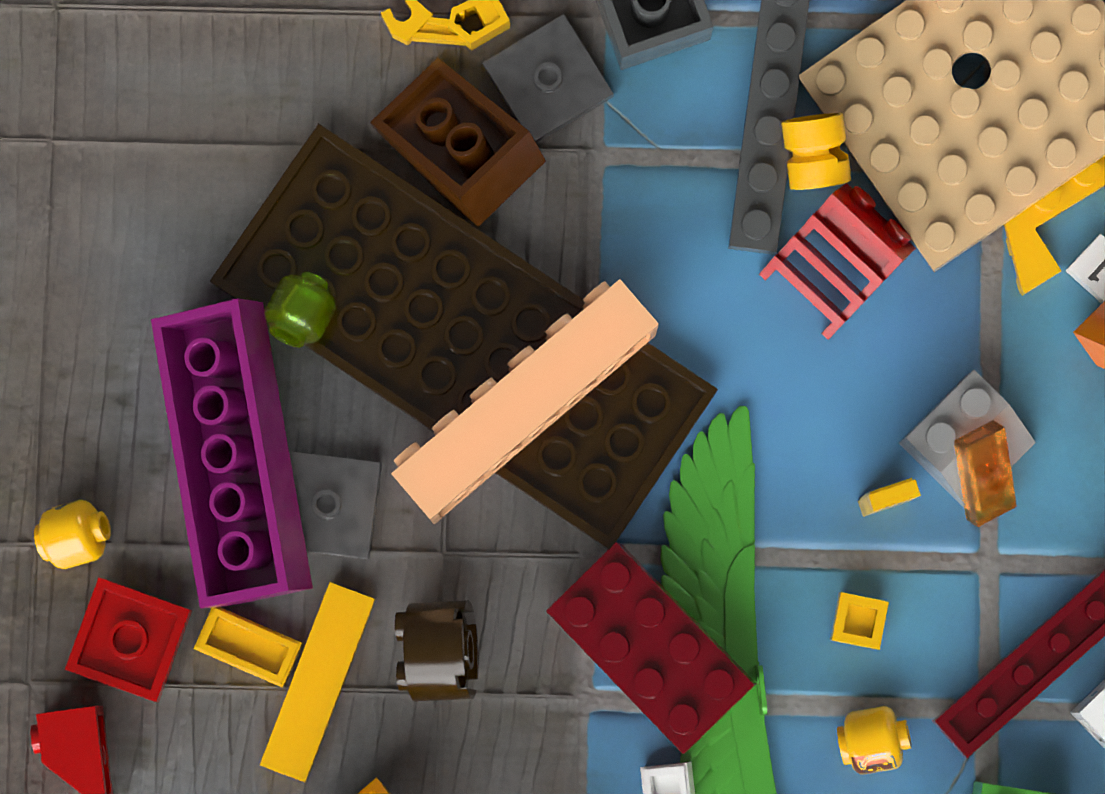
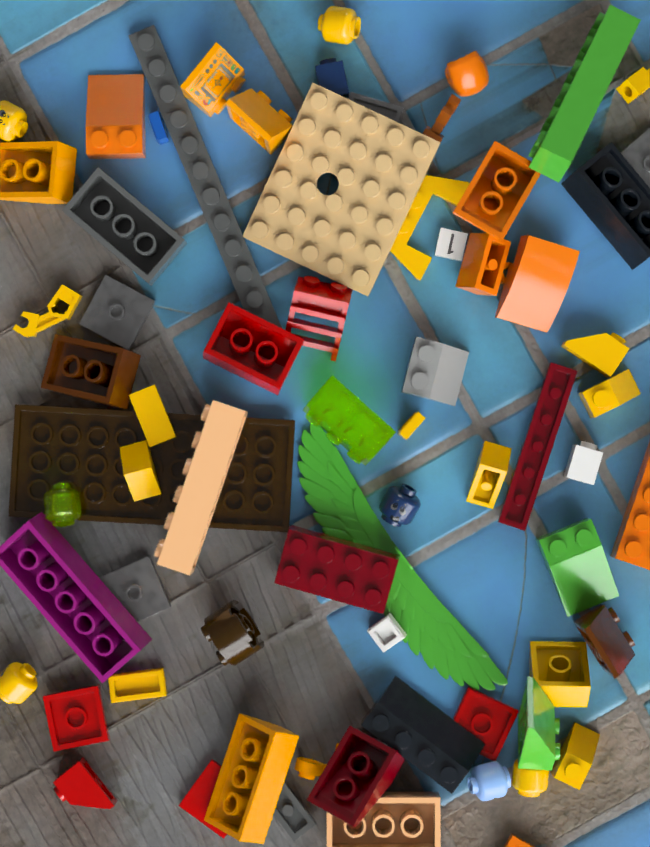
camera: 25 degrees left, 5 degrees up
yellow tile [260,582,376,783] -> none
yellow wheel [781,113,852,190] -> none
yellow plate [830,592,889,650] -> none
yellow head [837,706,912,775] -> none
clear orange plate [954,420,1017,527] -> none
none -> yellow slope [119,440,162,502]
none -> yellow tile [129,384,177,447]
none -> red slope [203,302,305,395]
none -> clear neon green slope [303,375,396,466]
none -> dark blue head [379,484,421,527]
none -> yellow slope [466,441,512,509]

